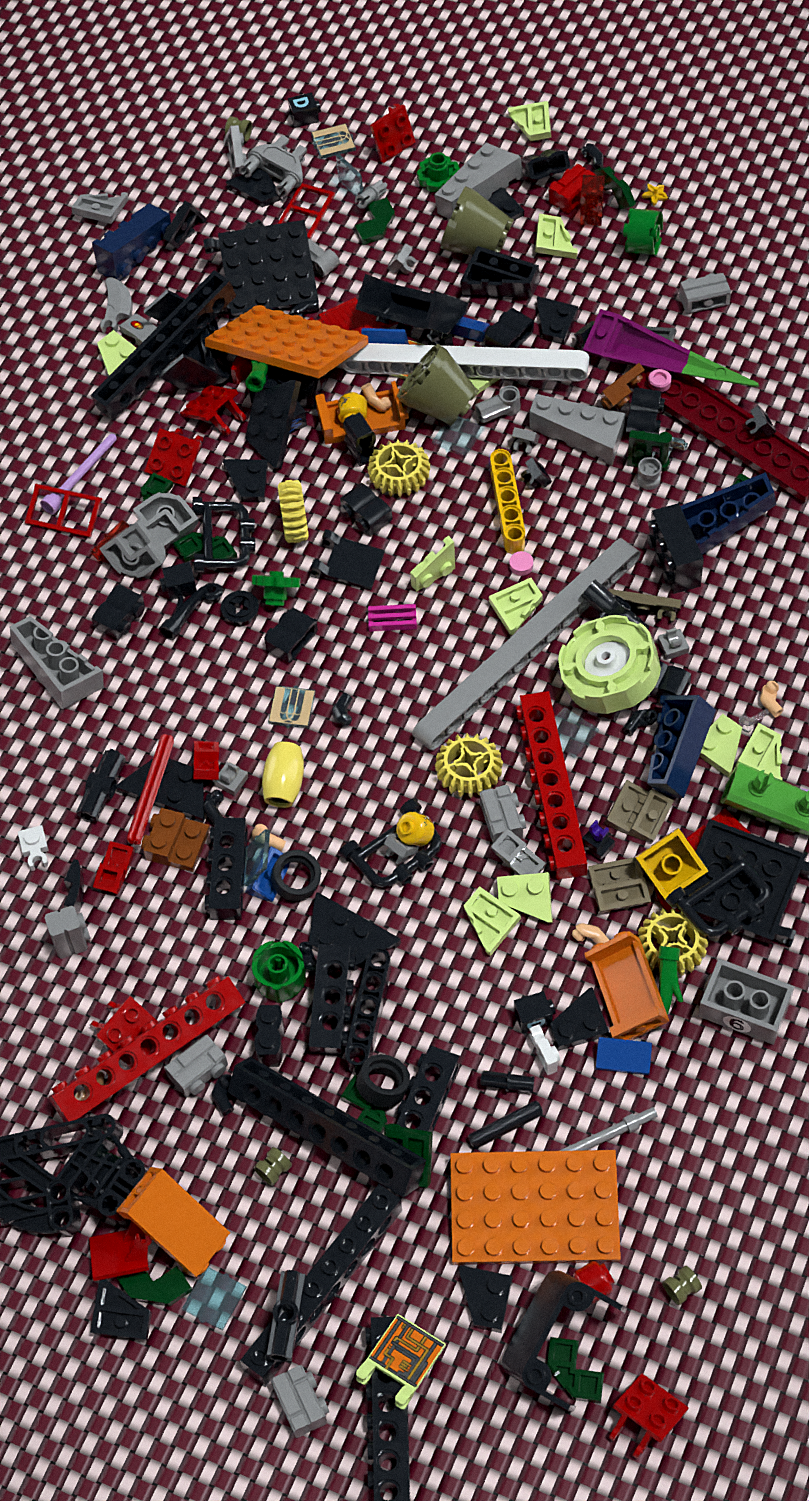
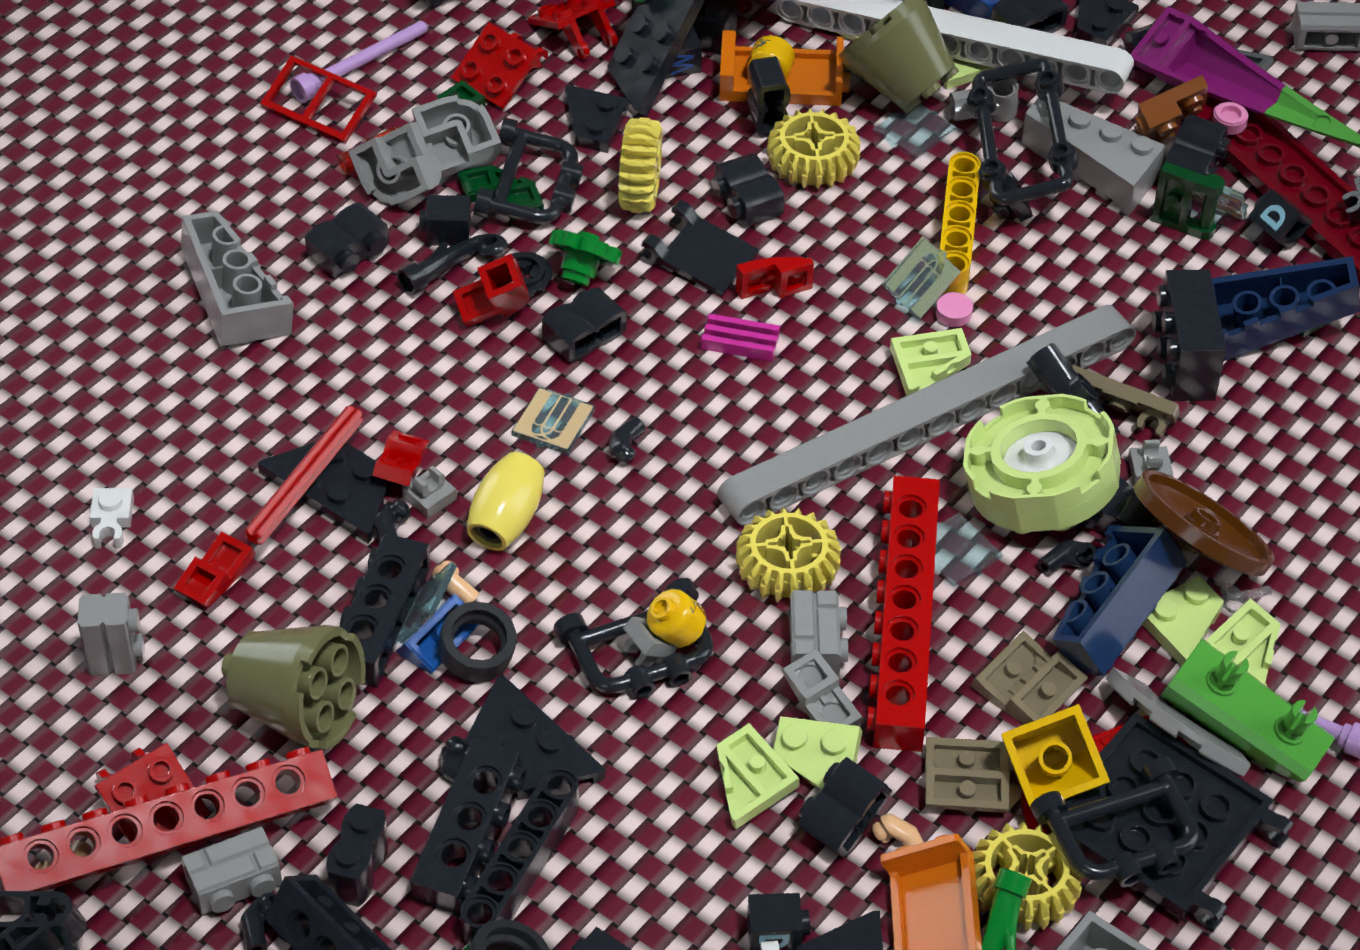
camera: 10 degrees right, 10 degrees down
black slope [64,859,84,914] -> none
black piece [76,749,126,823] -> none
dark orange plate [141,808,210,872] -> none
green brick [252,940,306,1003] -> none
light nougat arm [361,383,392,412] -> none
yellowish green wing [410,536,455,592] -> none
light grey tile [512,427,540,454] -> none
black piece [582,820,615,861] -> none
light grey wheel [637,457,662,490] -> none
light nougat arm [760,681,784,718] -> none
none -> olive cone [221,625,366,750]
none -> red brick [453,253,530,327]
none -> red slope [735,257,814,300]
none -> black brick [798,757,892,859]
none -> clear light blue piece [882,236,961,320]
none -> black bar [967,58,1078,206]
none -> light grey tile [1106,667,1251,777]
none -> reddish brown dish [1134,470,1275,576]
none -> black brick [1248,188,1314,249]

